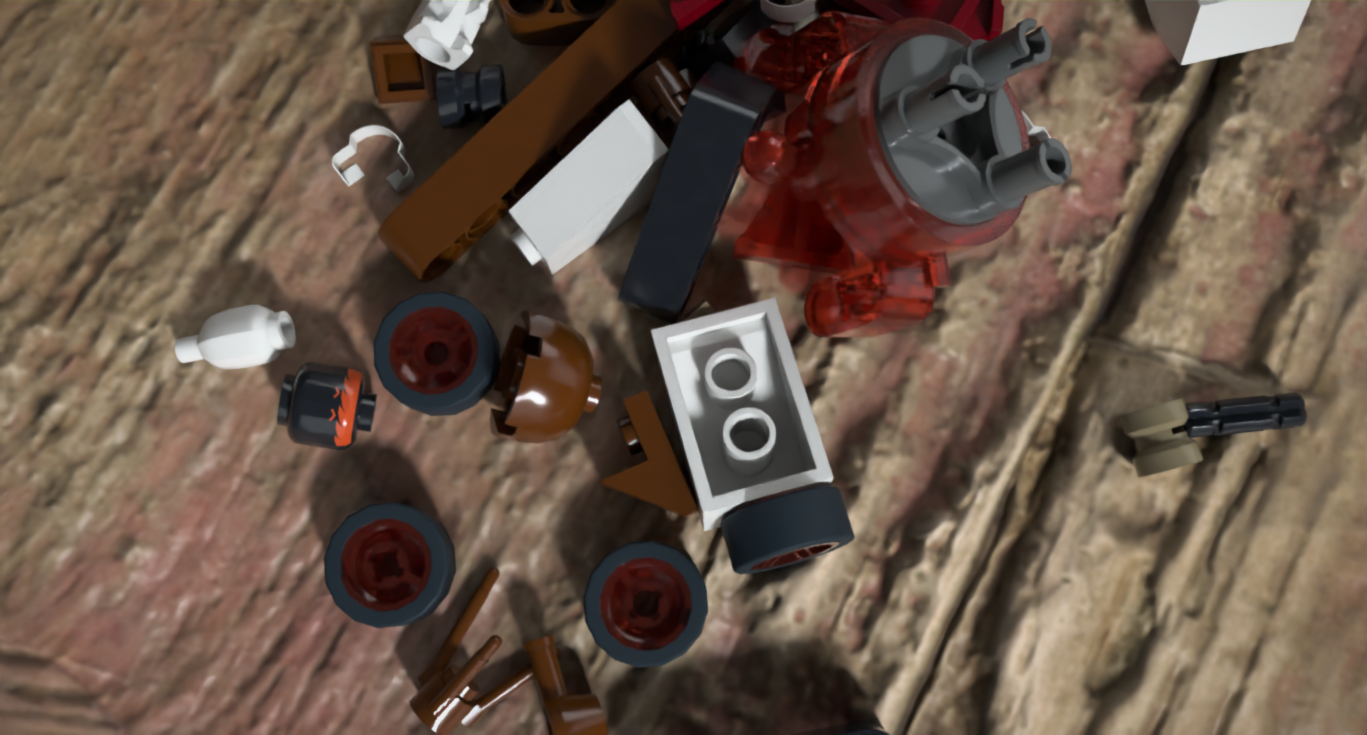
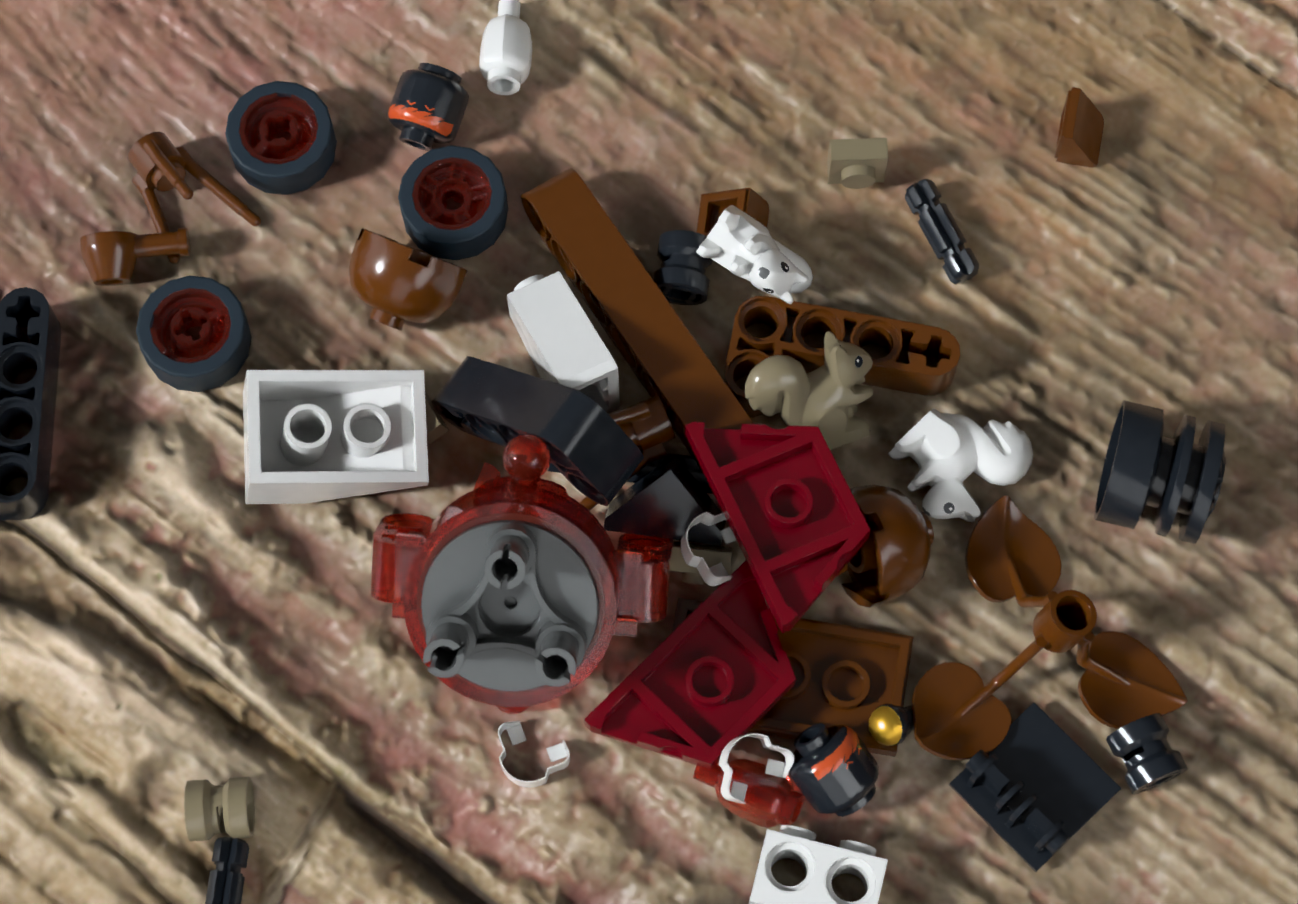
camera: 105 degrees right, 10 degrees down
white piece [332,125,415,193] -> none
reddish brown slope [600,390,698,518] -> none
black wheel [720,486,855,574] -> none
clear red tile [734,23,797,91] -> none

